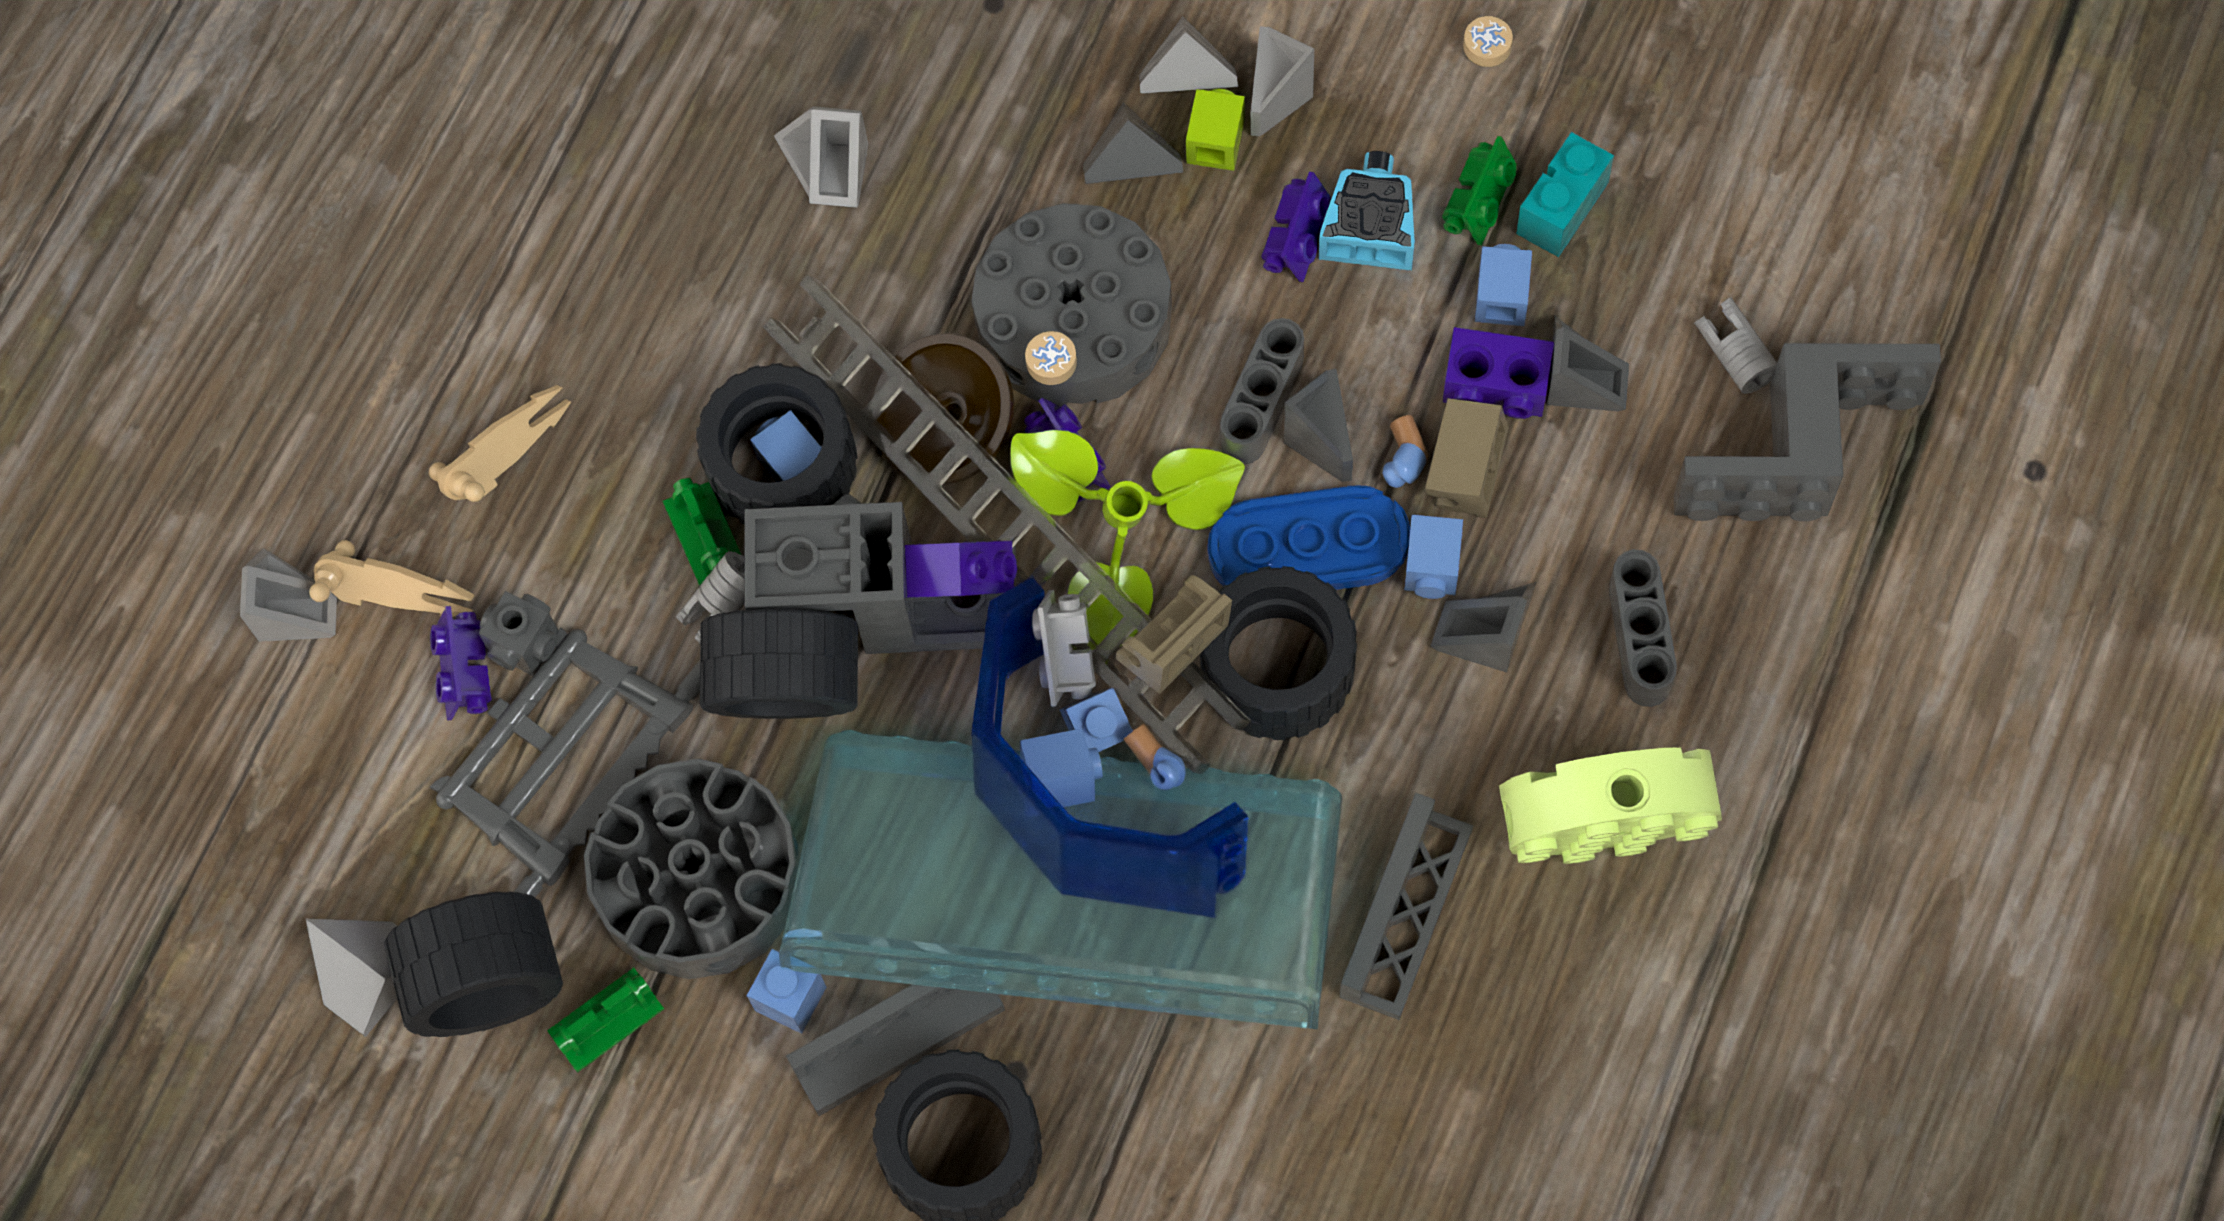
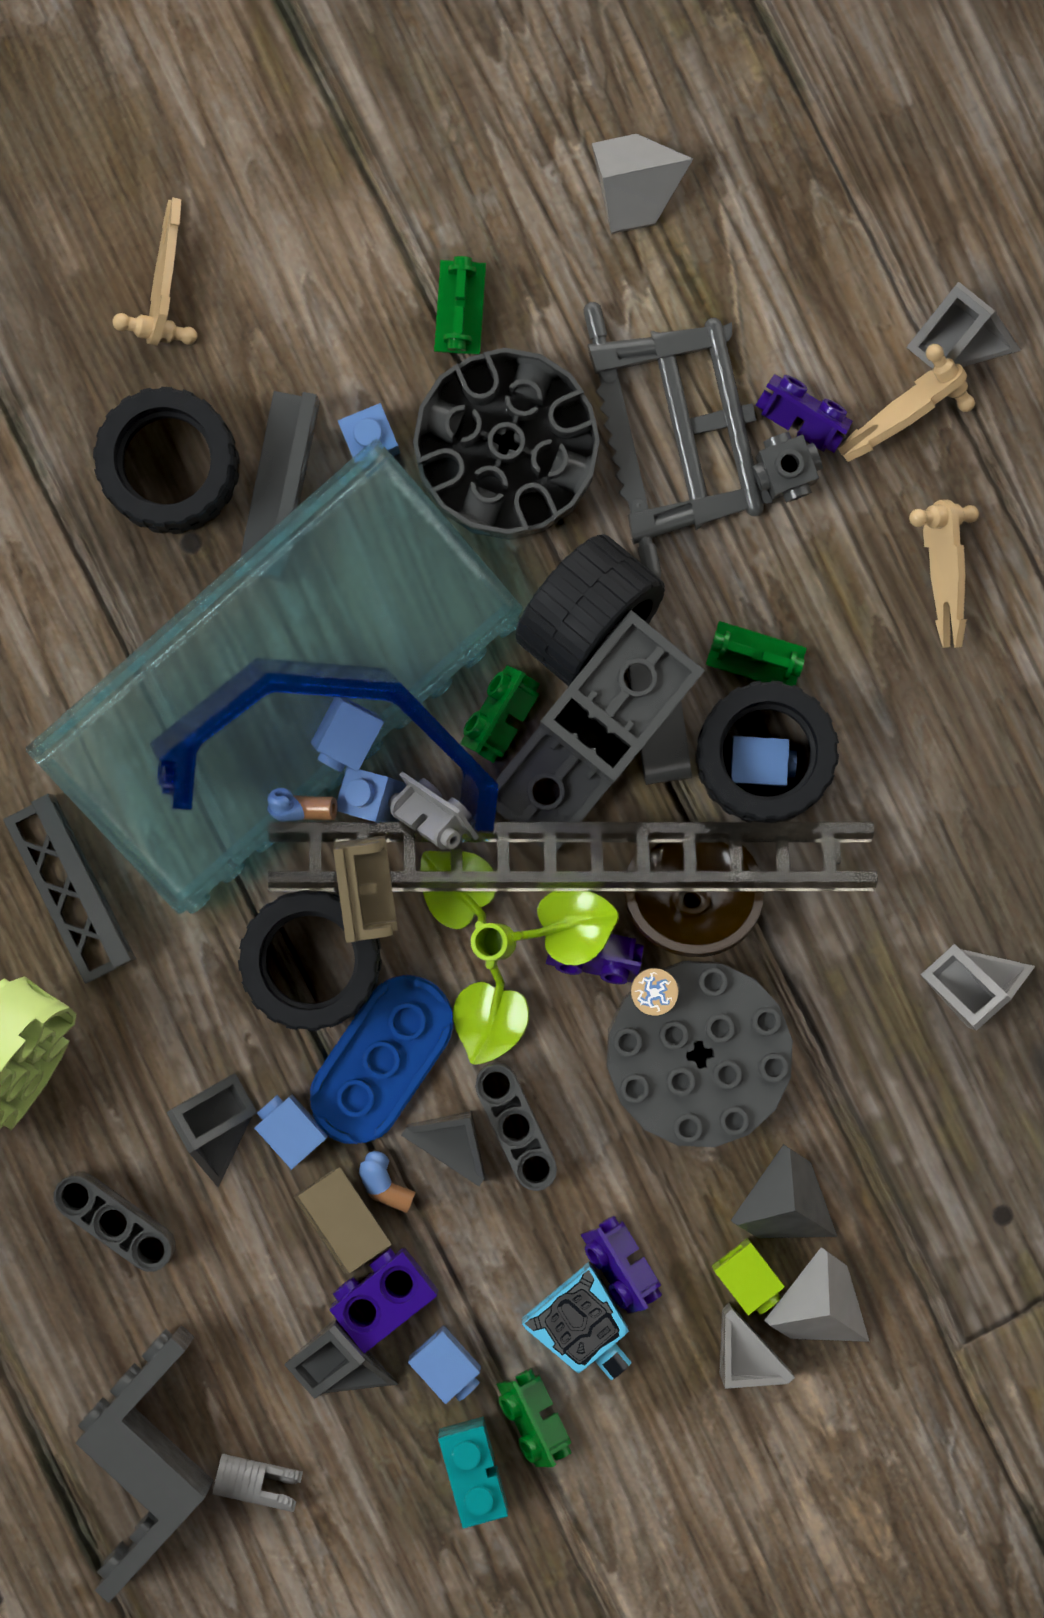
camera: 125 degrees right, 20 degrees up
black tyre [384,891,563,1037] -> none
light grey hinge [676,551,745,644] -> none
dark purple brick [905,541,1017,598] -> none
tan tile [1463,16,1513,67] -> none
none -> green hinge [460,665,540,763]

